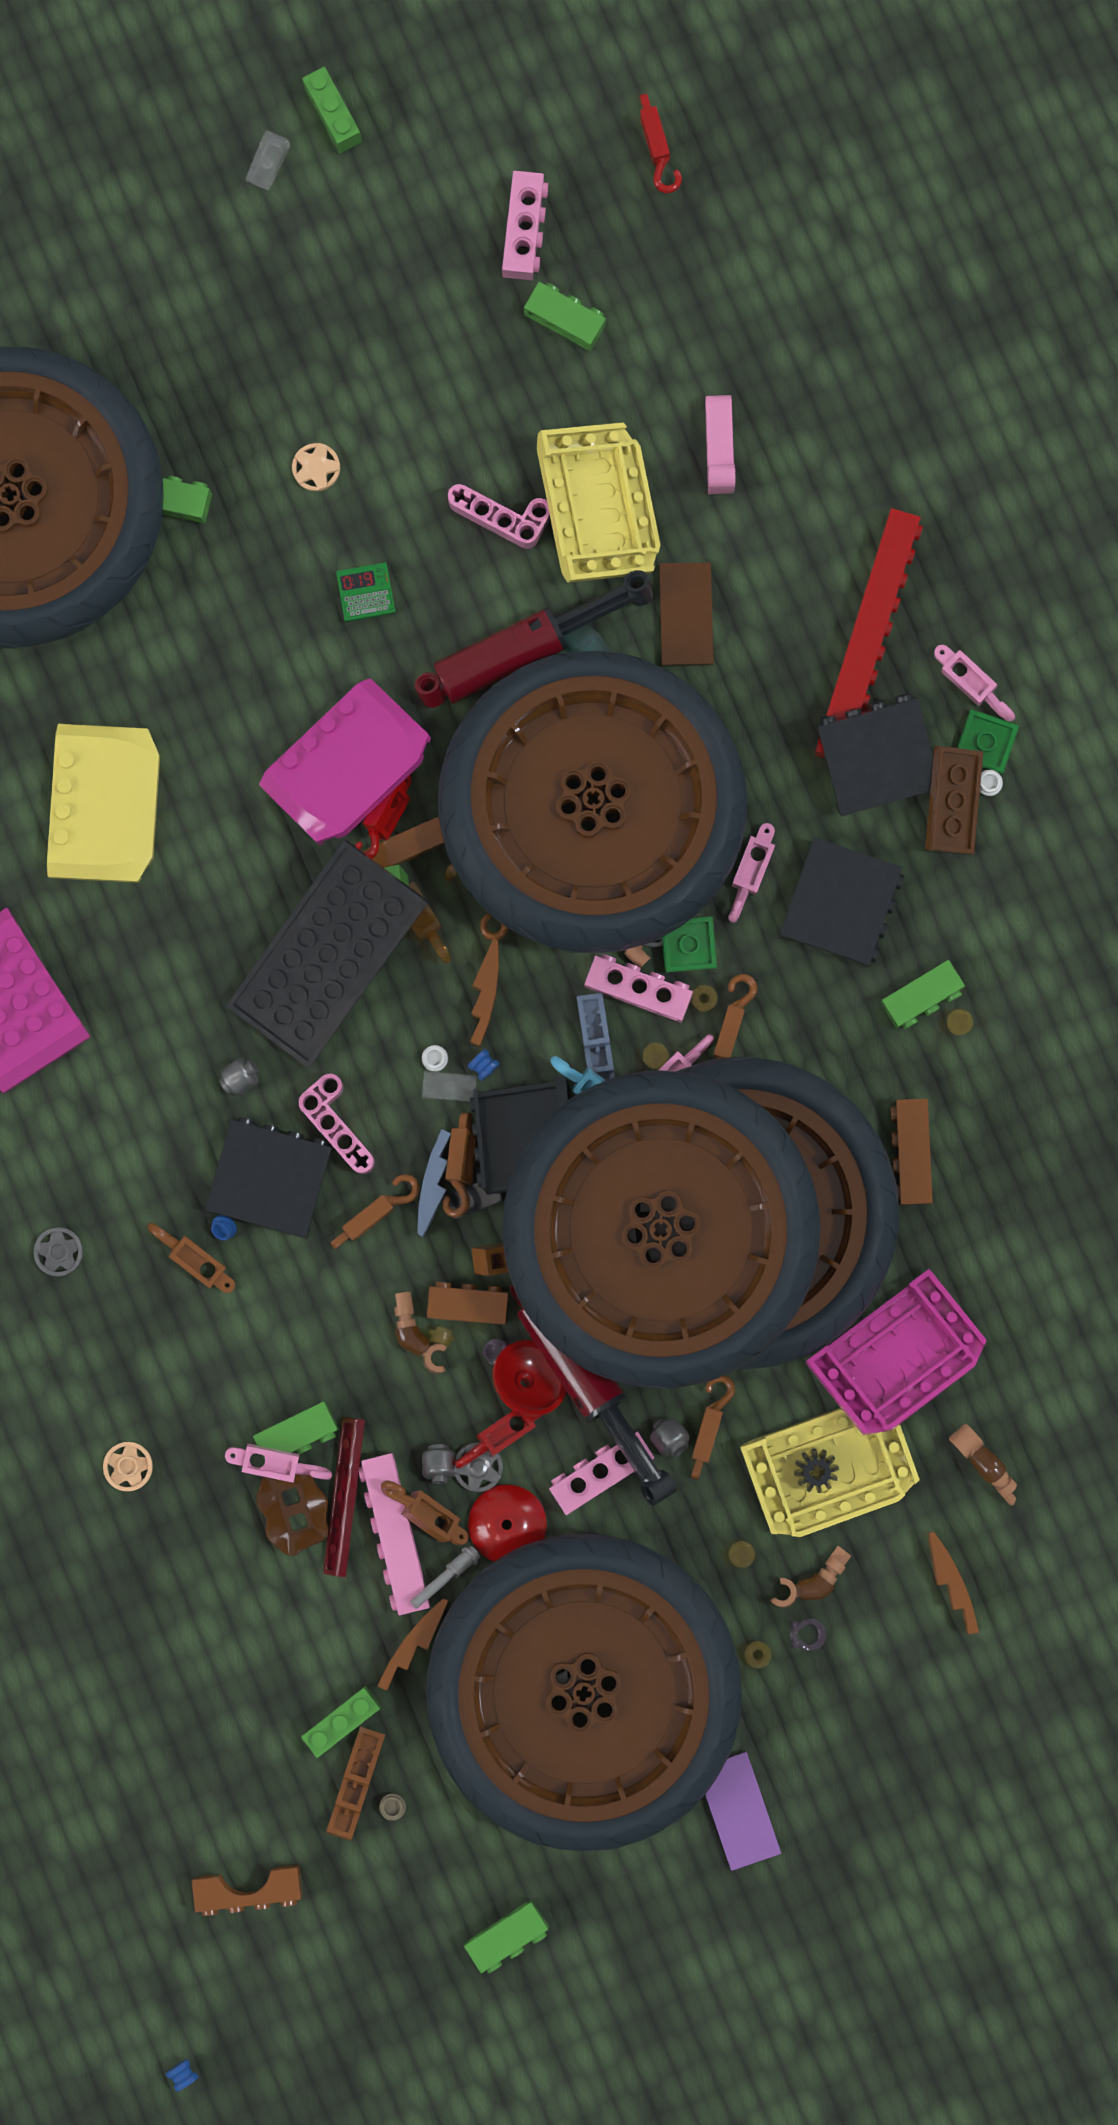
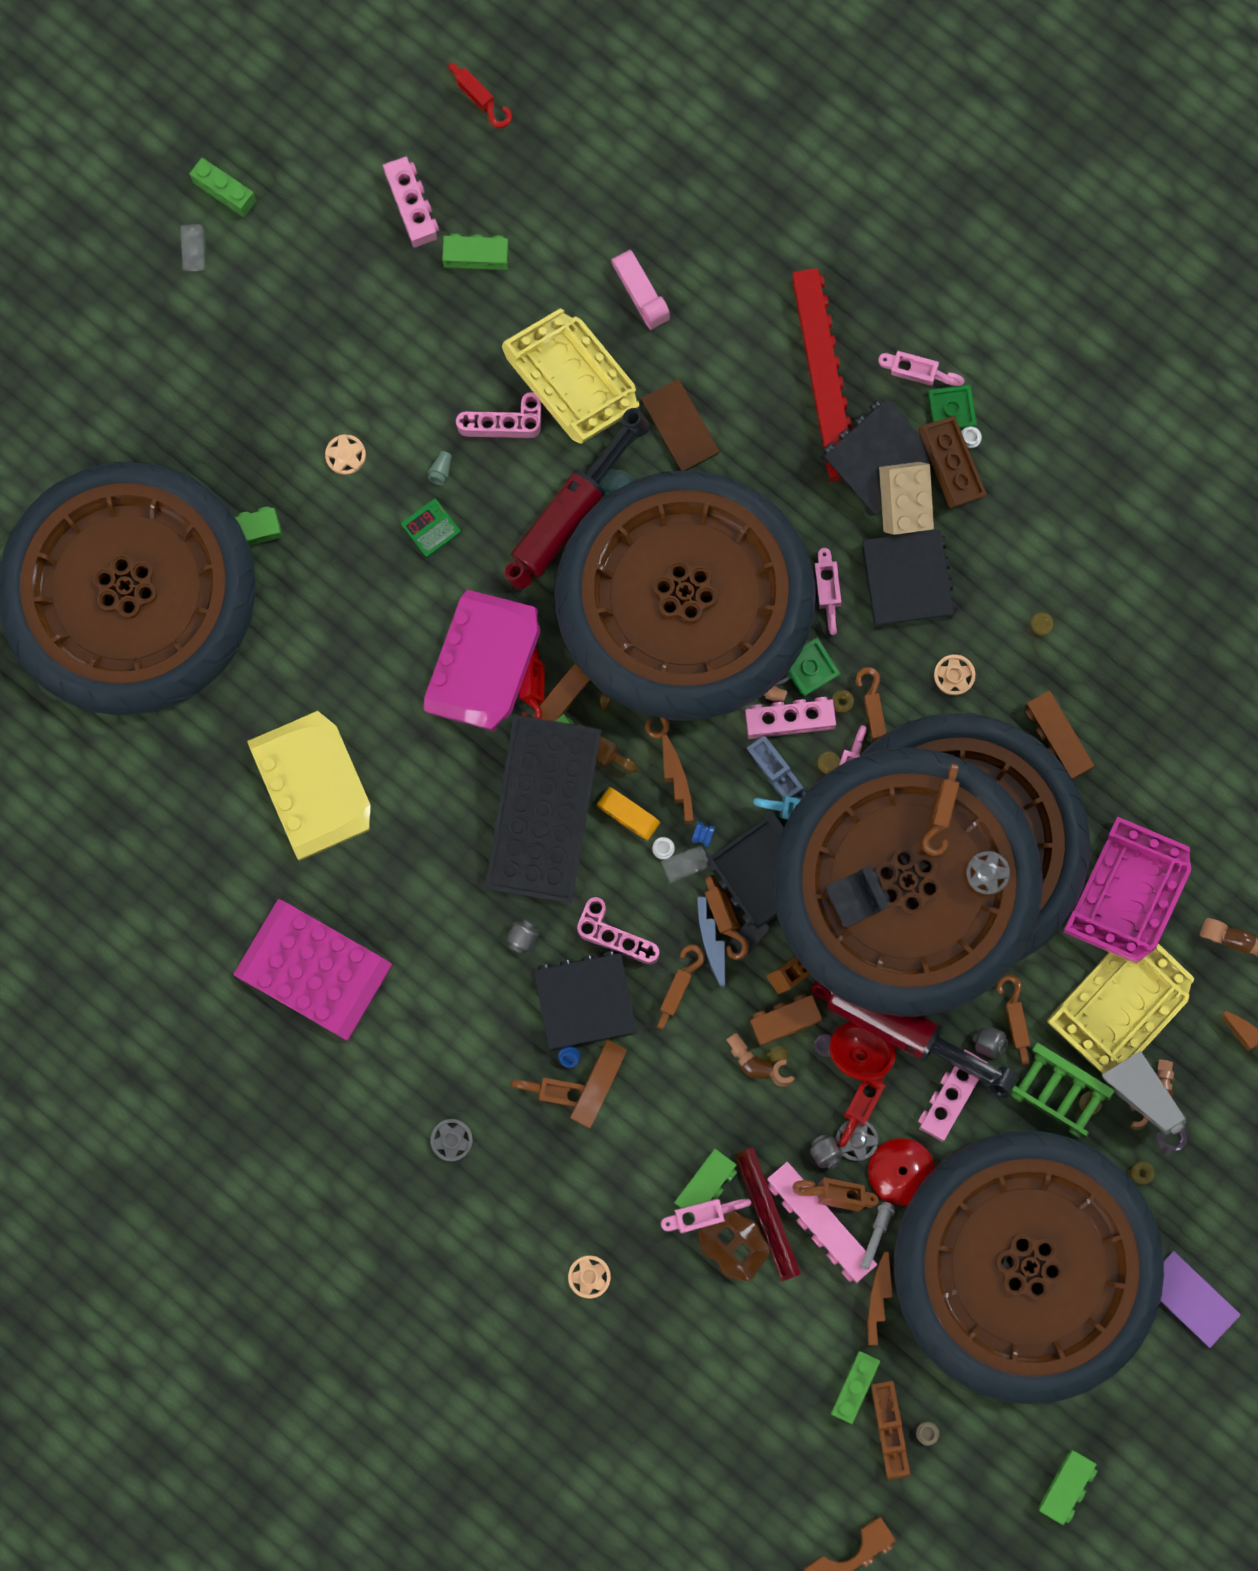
camera: 30 degrees left, 5 degrees down
black gear [794,1448,839,1493] -> none
bright green brick [880,960,965,1029] -> none
none -> sand green cone [428,451,452,485]
none -> dark orange slope [569,1039,627,1128]
none -> light orange beam [596,787,661,841]
none -> black bracket [826,865,890,927]
none -> tan brick [879,462,934,535]
none -> dark orange piece [922,763,959,856]
none -> light nougat wheel [934,655,975,696]
none -> flat silver wheel [967,851,1010,894]
none -> bright green fence [1010,1042,1115,1139]
none -> light grey slope [1102,1051,1186,1135]

